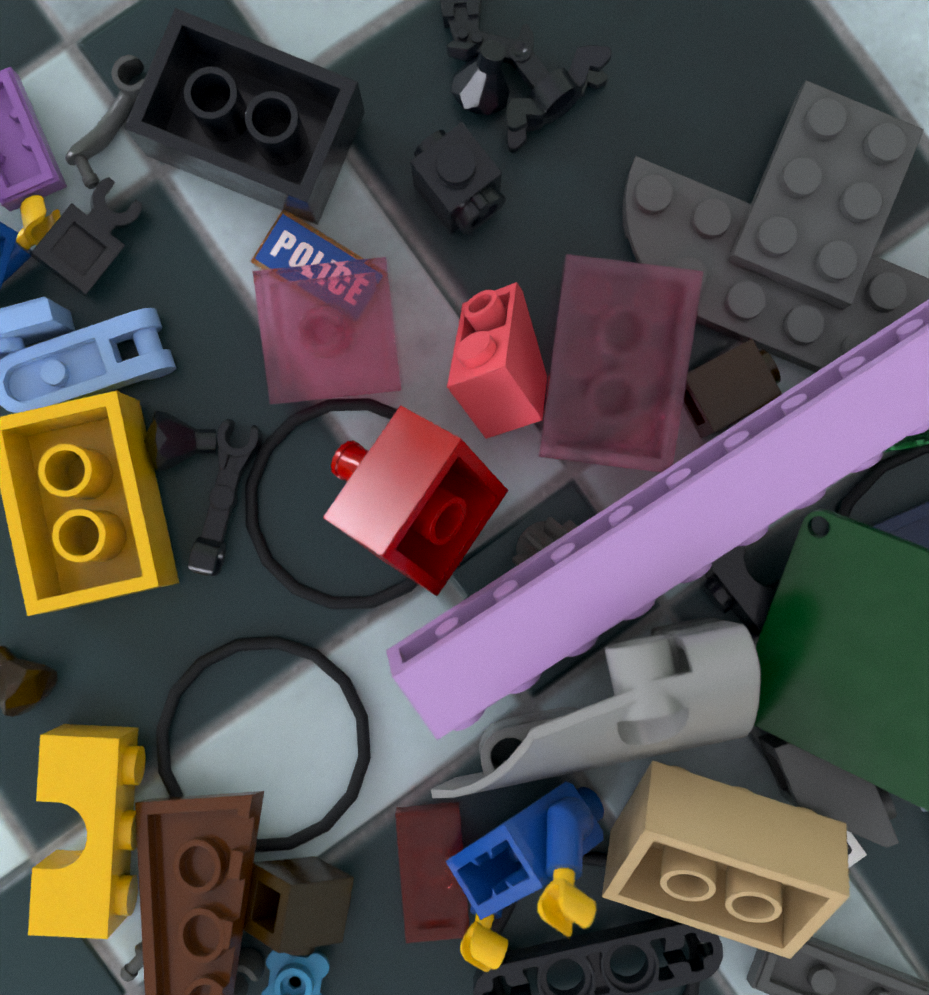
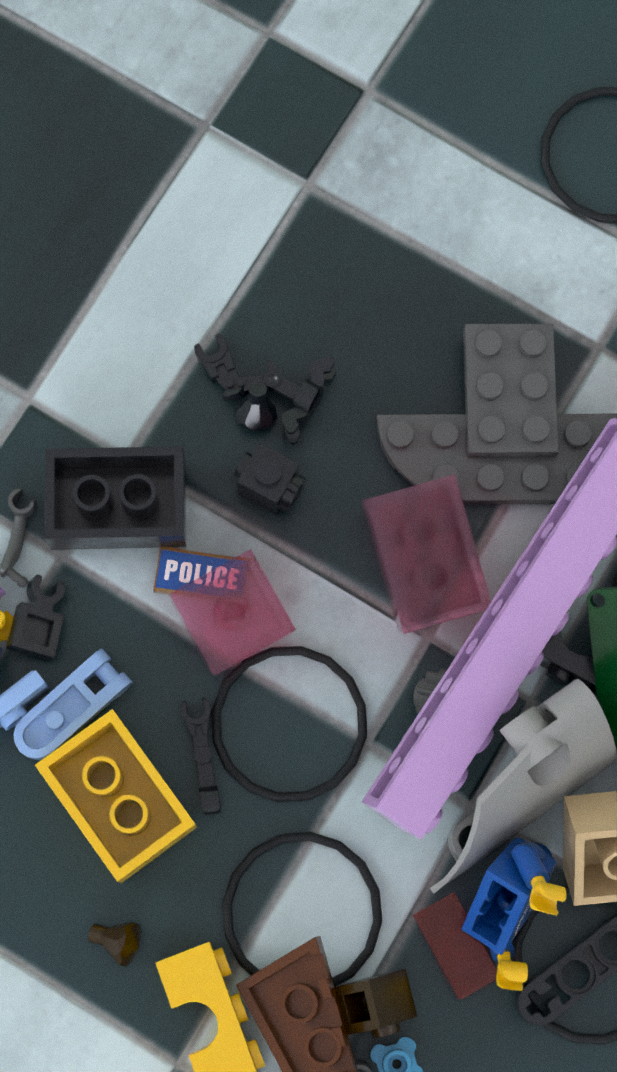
camera: 30 degrees left, 10 degrees down
black rock [144,411,216,471] -> none
red brick [323,405,509,597] -> none
coral slope [447,282,547,439] -> none
dark brown brick [671,339,782,438] -> none

